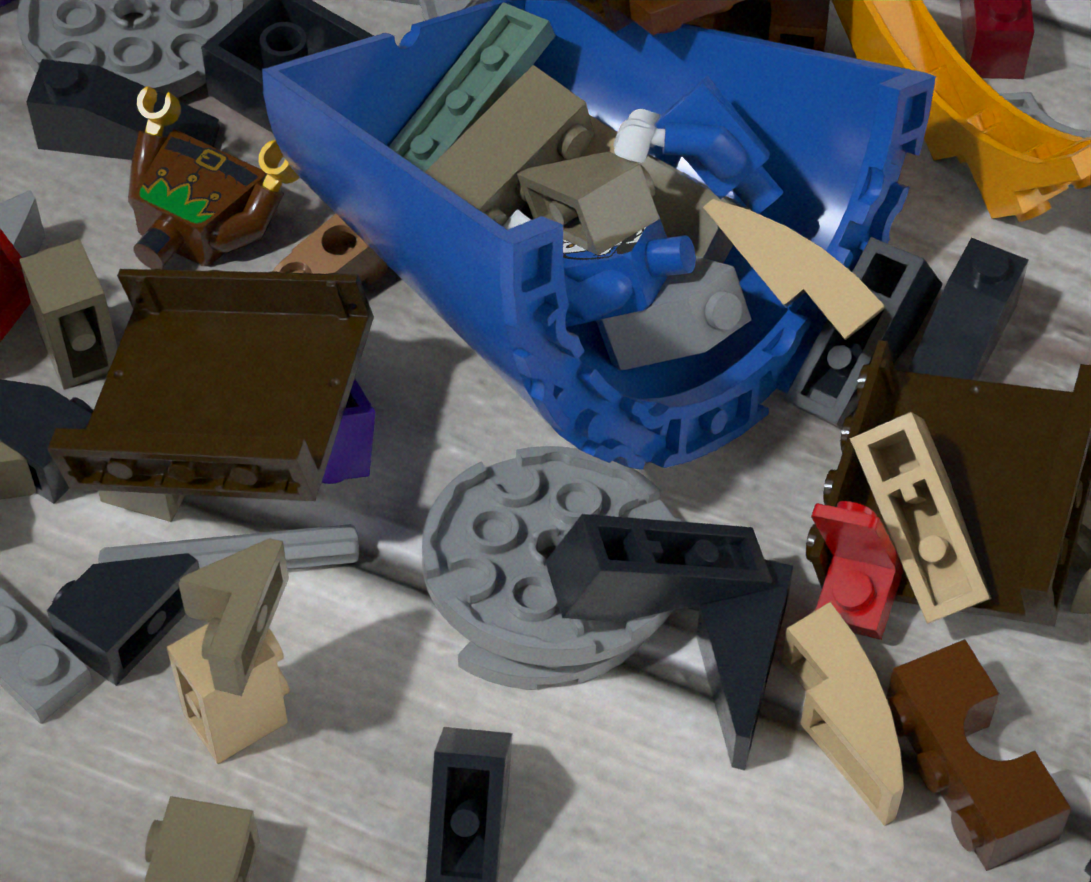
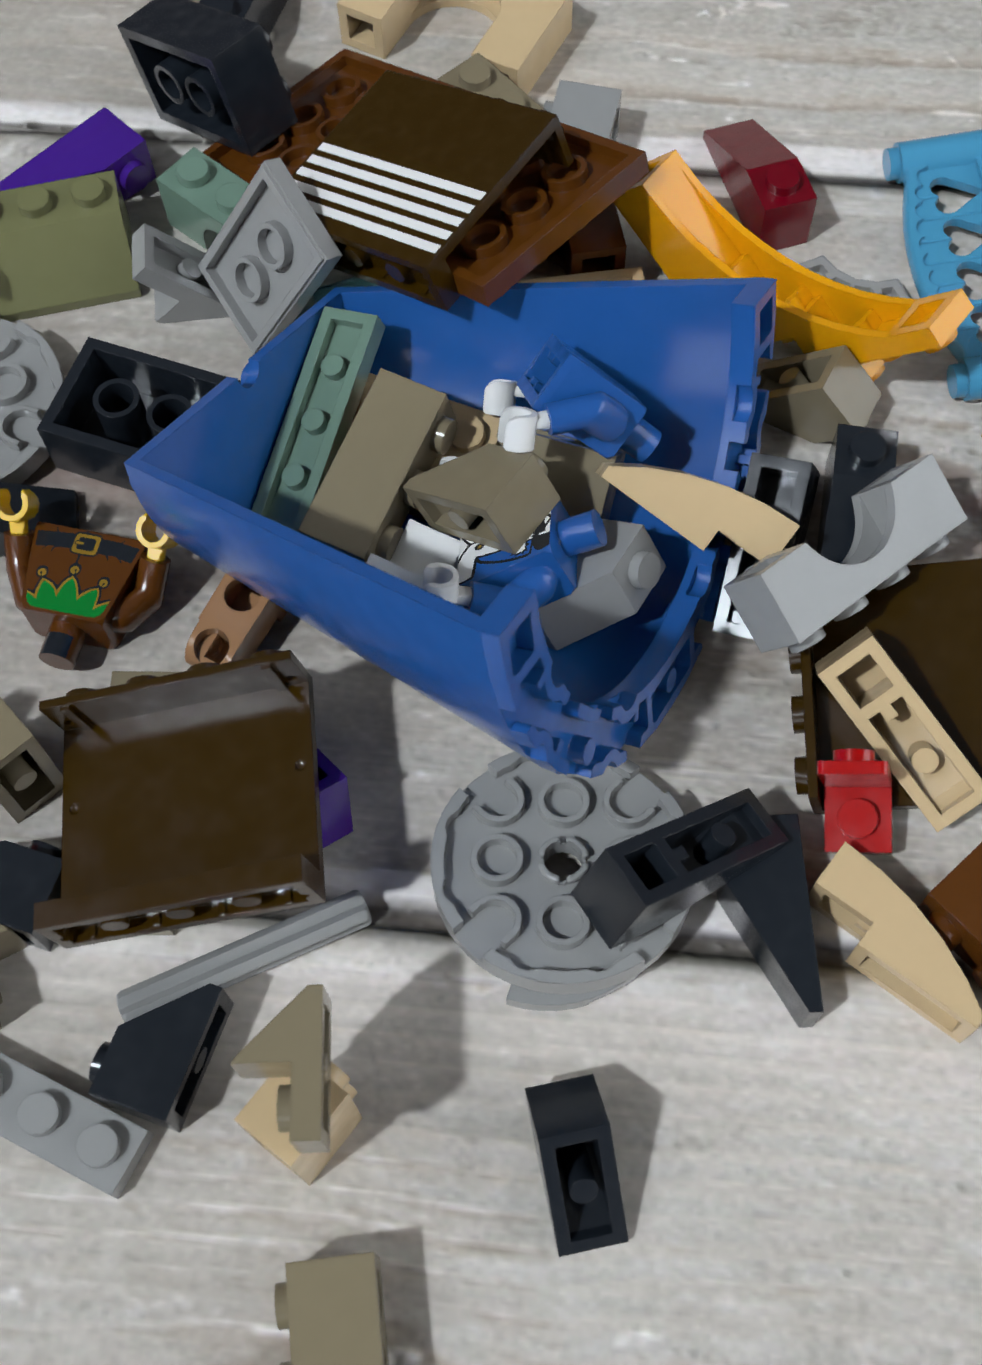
camera: 15 degrees left, 10 degrees up
none -> light grey arch [723,454,968,653]
none -> dark tan slope [757,345,882,444]

